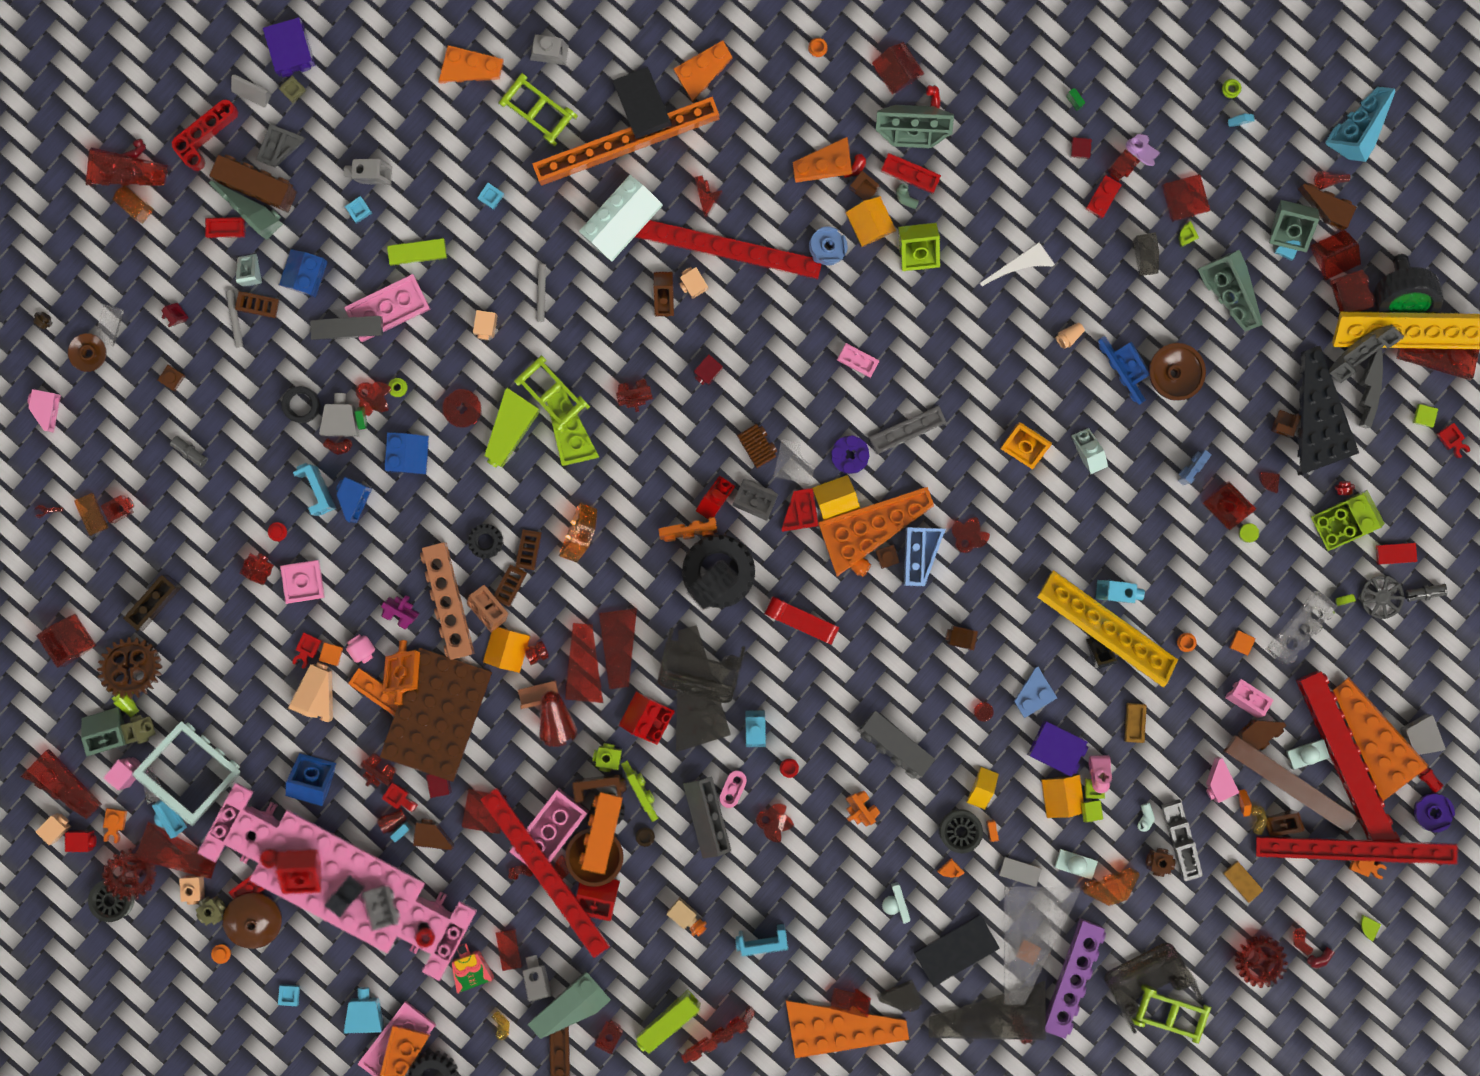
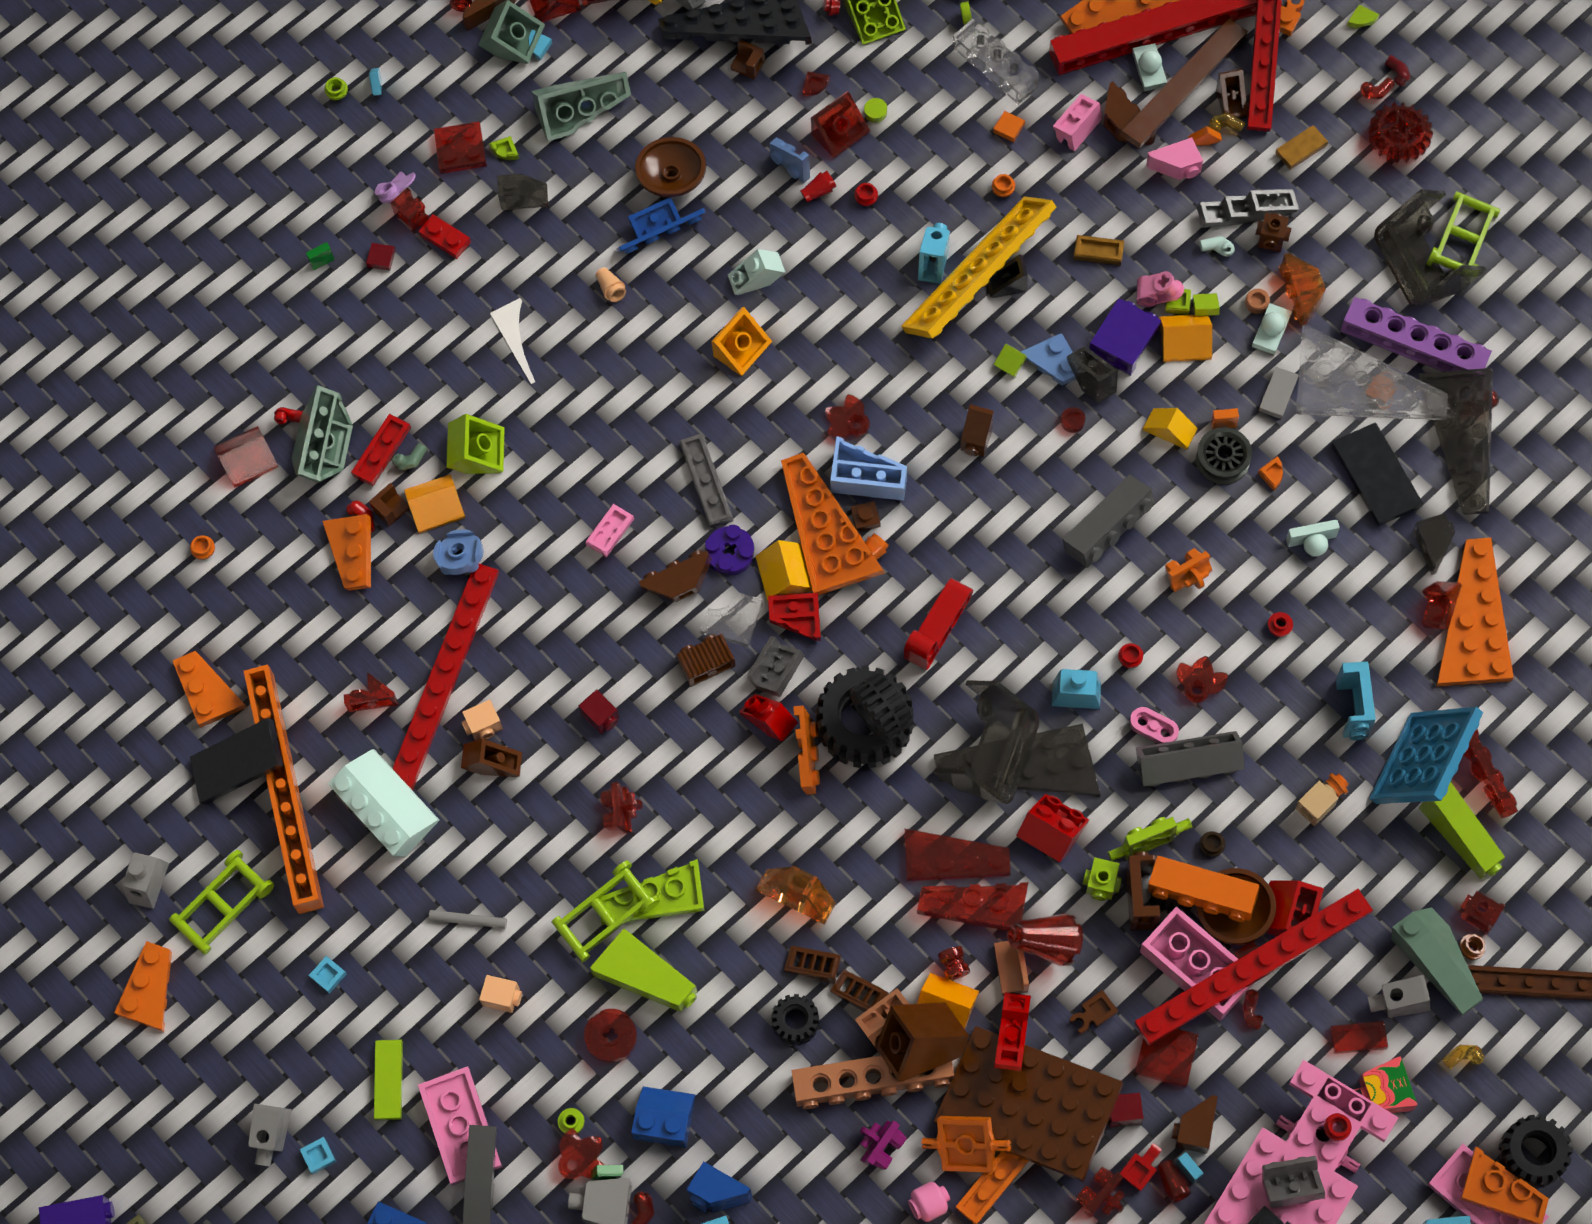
camera: 80 degrees left, 20 degrees down
none -> reddish brown slope [638,550,712,602]
none -> red cone [800,171,837,203]
none -> red plate [854,183,878,206]
none -> reddish brown slope [876,1003,969,1081]
none -> lime tile [993,344,1027,377]
none -> red slope [994,992,1031,1071]
none -> clear smoke slope [1067,346,1118,403]
none -> reddish brown plate [1069,990,1118,1035]
none -> nougat tile [1245,289,1270,314]
none -> red plate [1268,612,1293,637]
none -> dark azure plate [1369,707,1484,804]
none -> dark orange plate [1459,934,1485,960]

